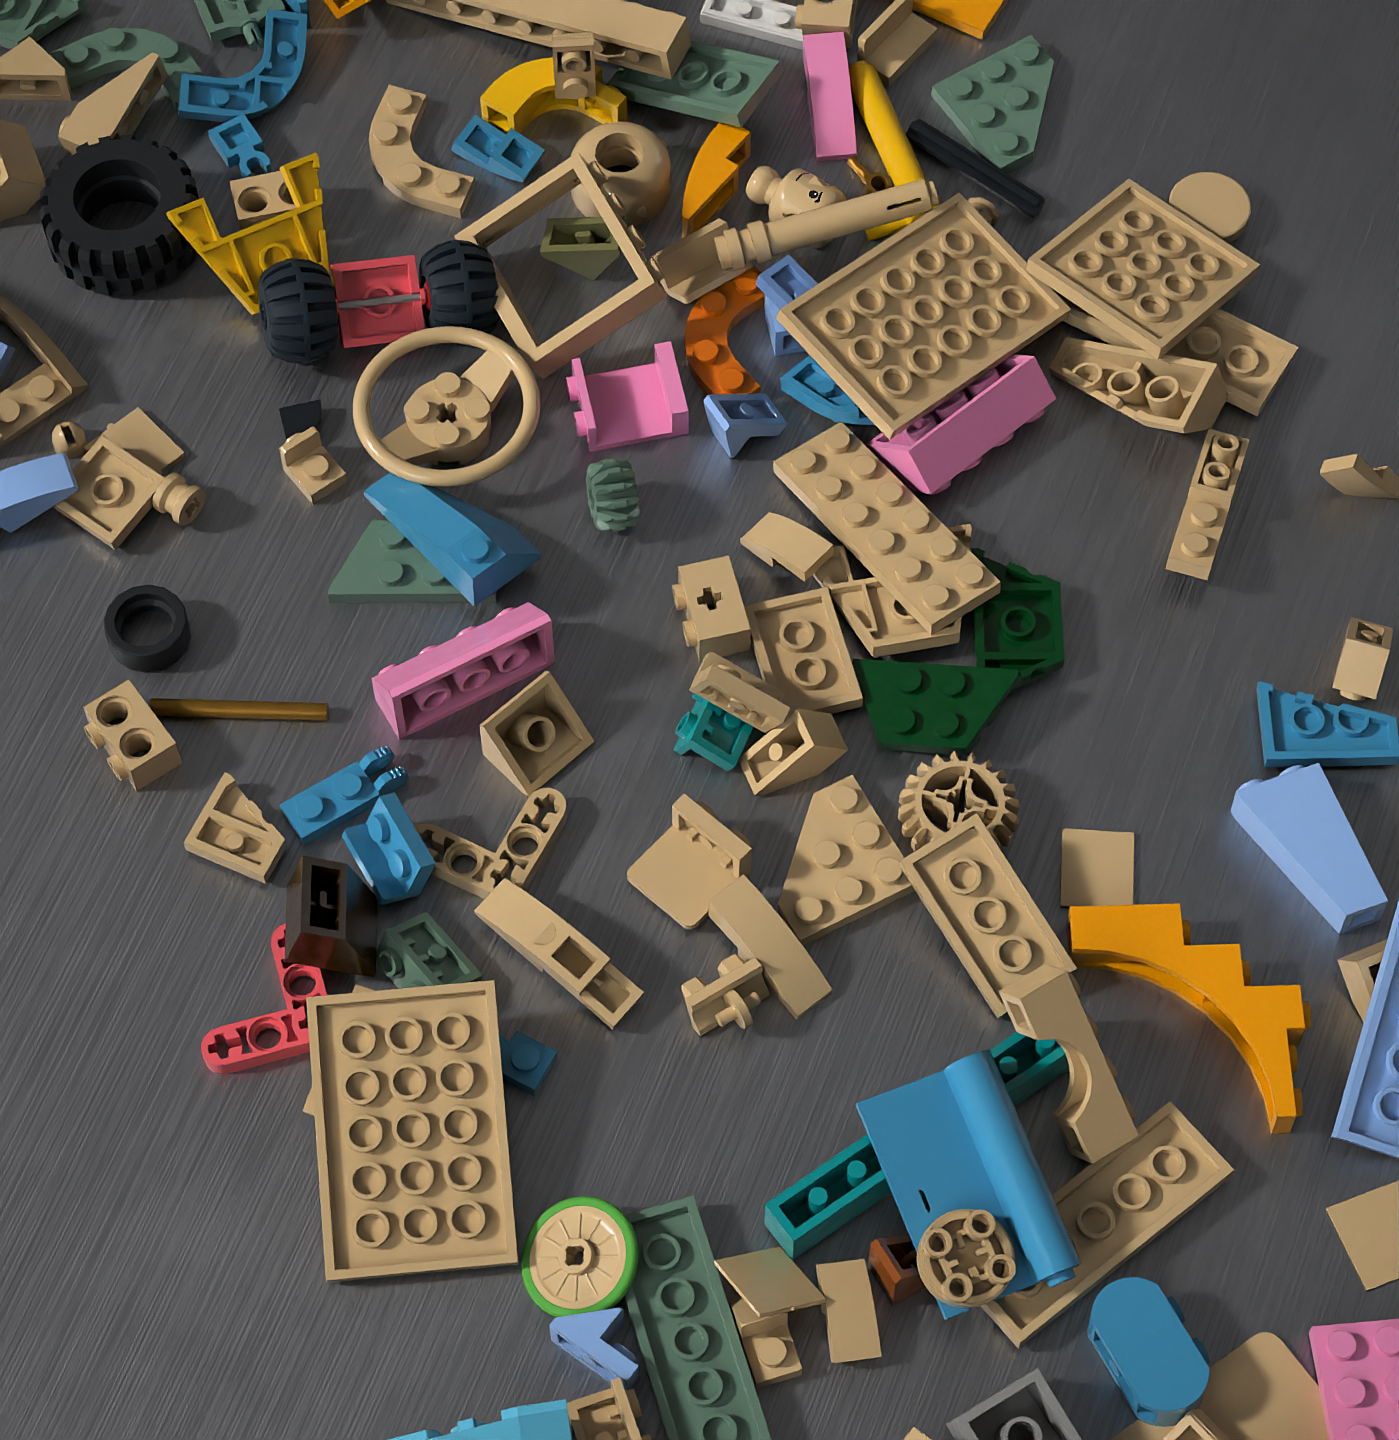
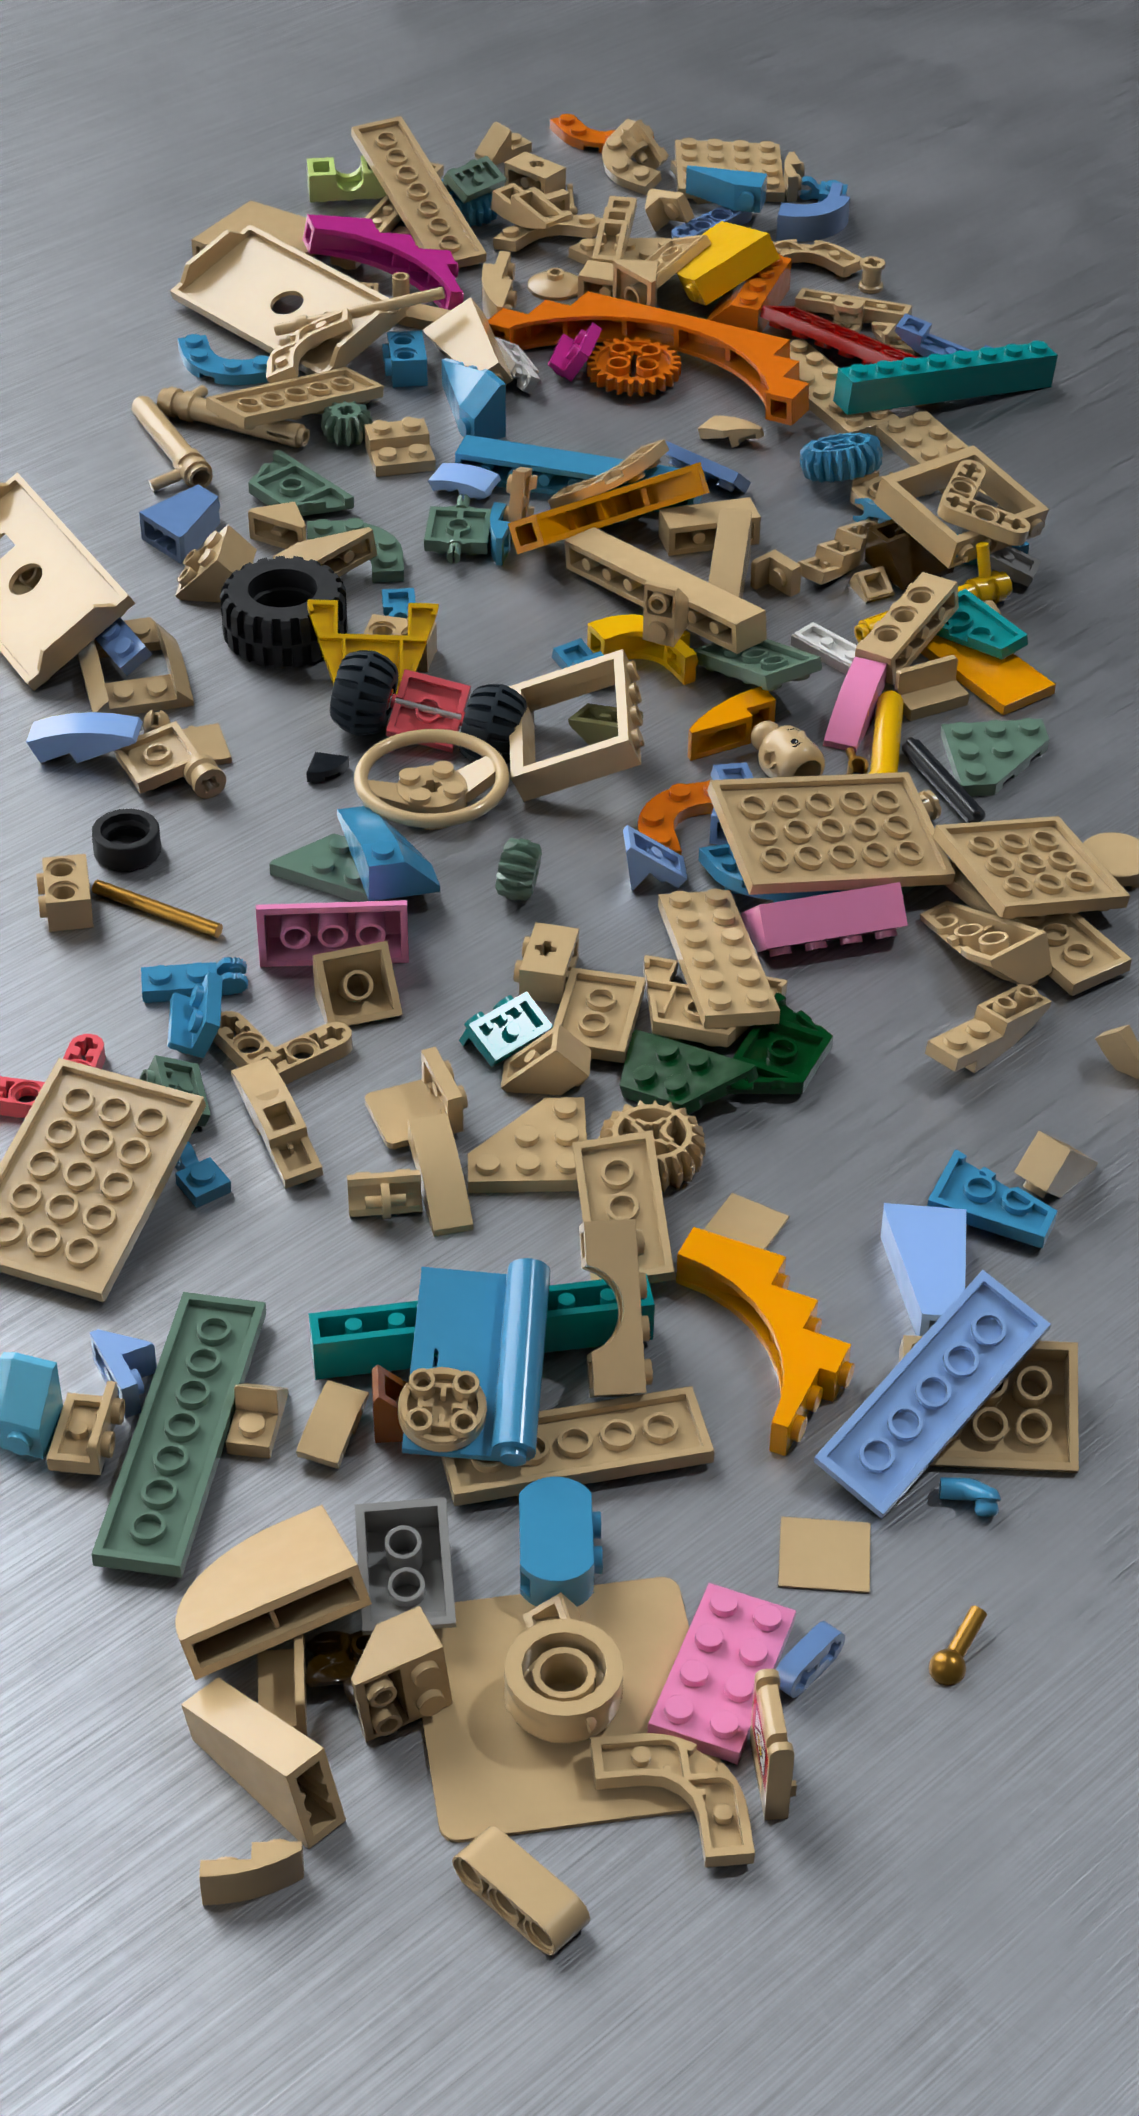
camera: 25 degrees right, 20 degrees down
dark azure plate [178,9,308,122] -> none
tan wing [184,772,287,884] -> none
tan bracket [279,426,347,504] -> none
dark brown slope [284,855,377,977] -> none
tan plate [369,85,475,219] -> none
tan wheel [521,1196,639,1317] -> none
bright pink panel [565,341,689,452] -> none
tan piece [571,121,672,227] -> none
tan panel [650,218,754,304] -> none
tan bracket [689,652,790,733] -> none
tan cylinder [714,179,939,271] -> none
tan window [714,1246,826,1318] -> none
tan slope [740,512,834,582] -> none

